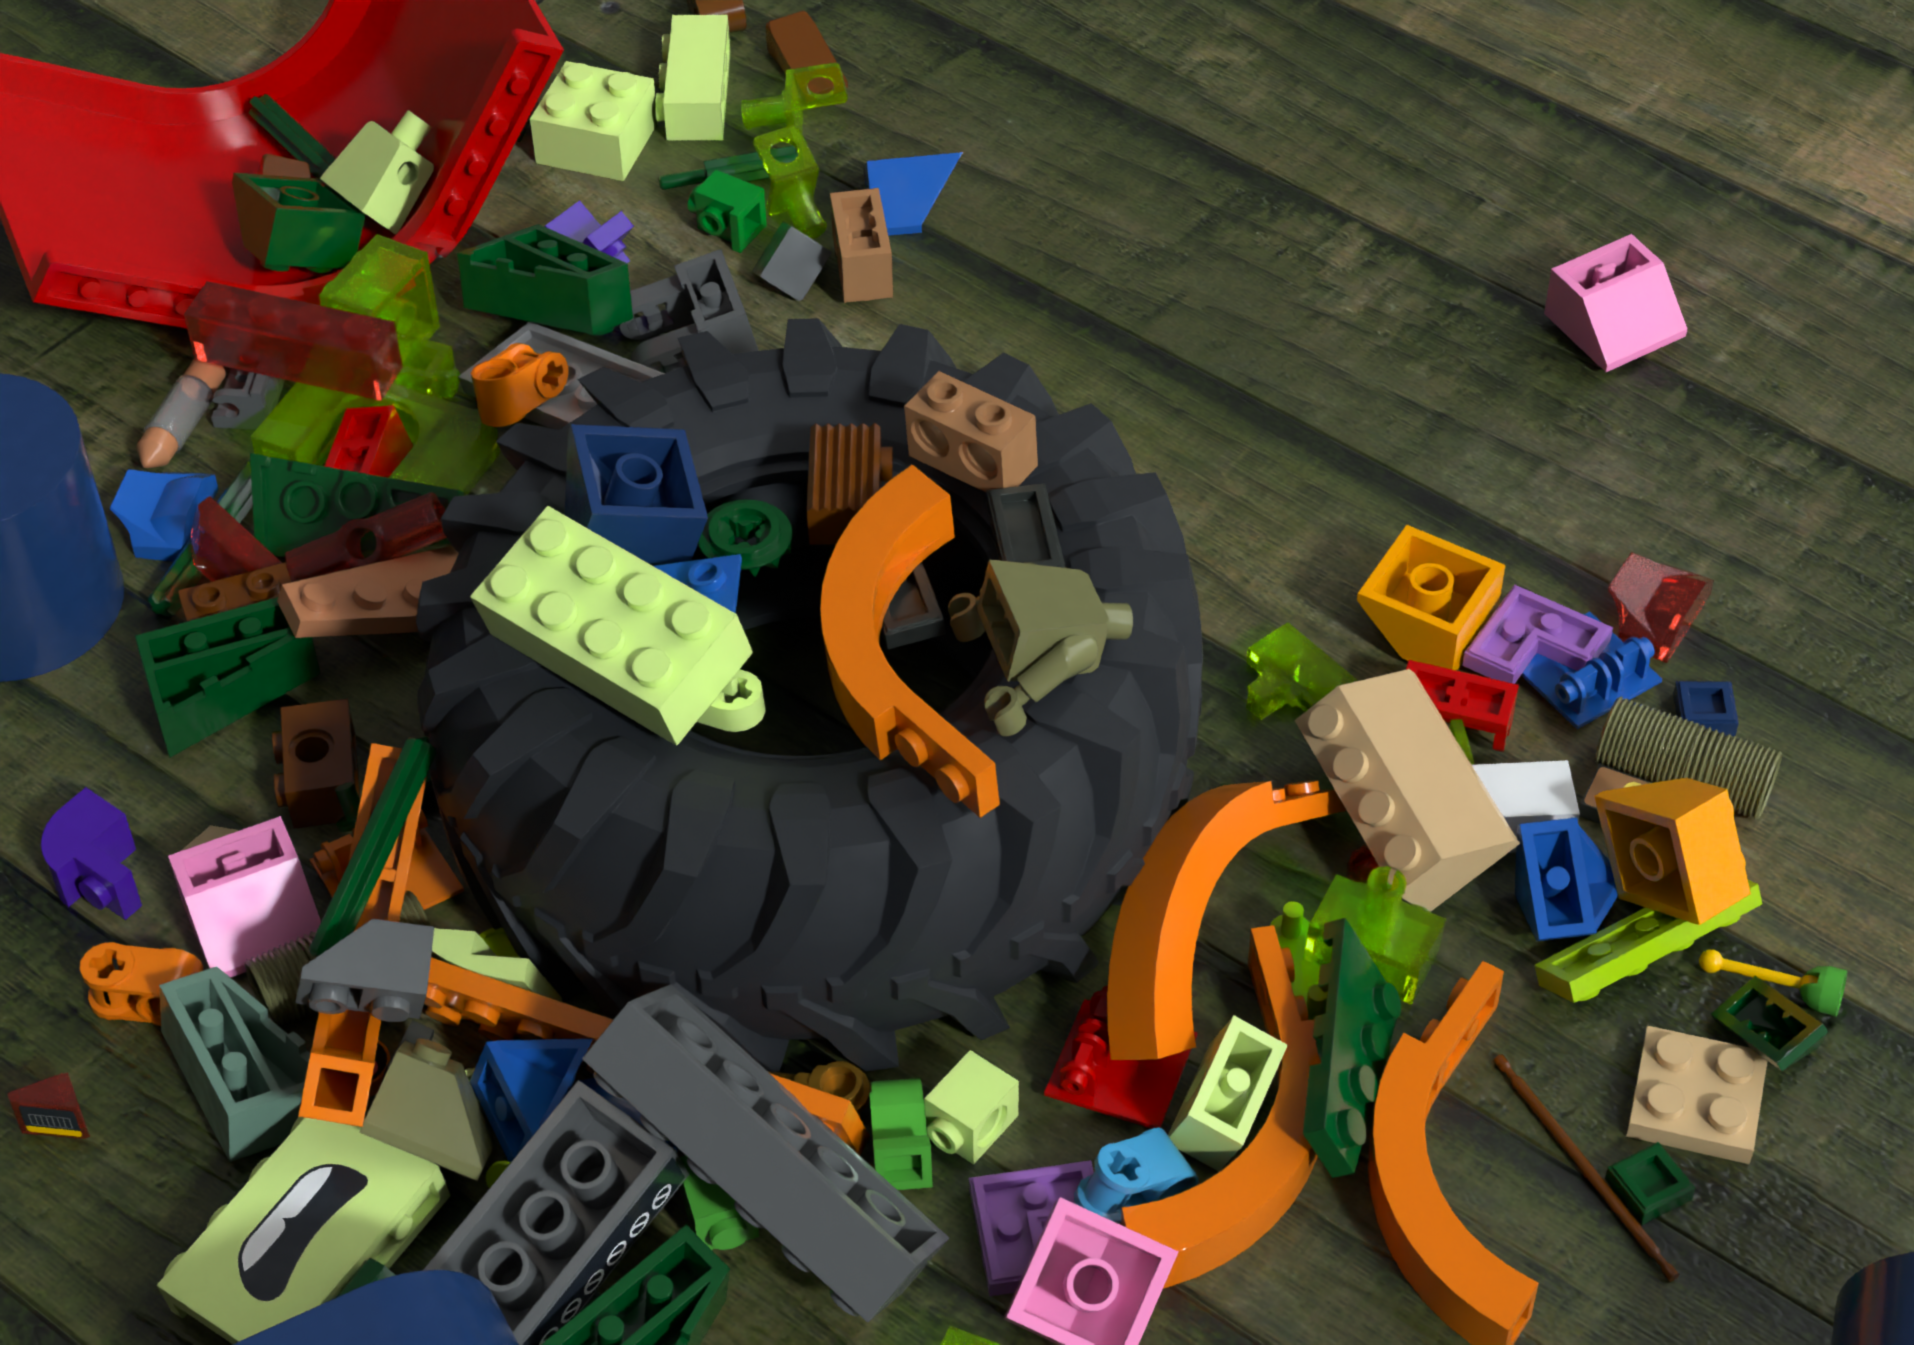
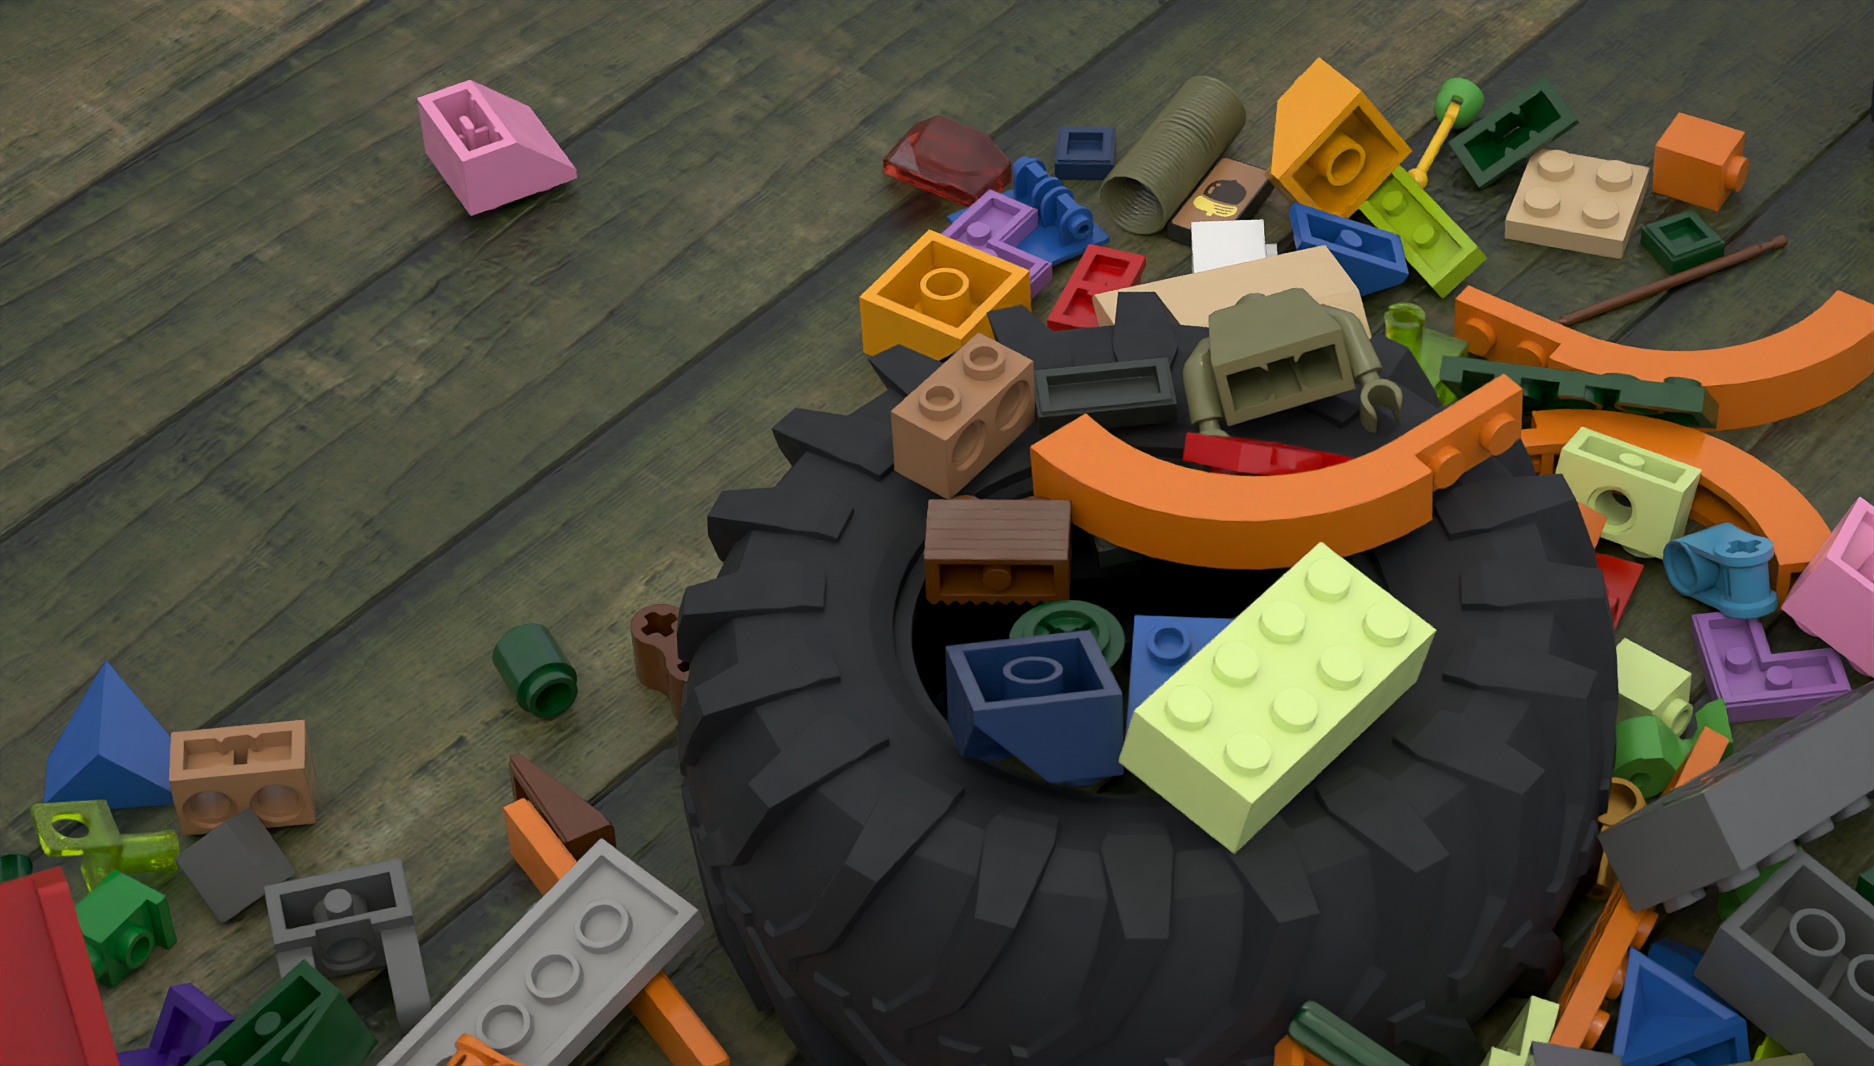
camera: 85 degrees left, 5 degrees down
none -> red wing [1183,432,1356,476]
none -> orange brick [1652,112,1750,212]

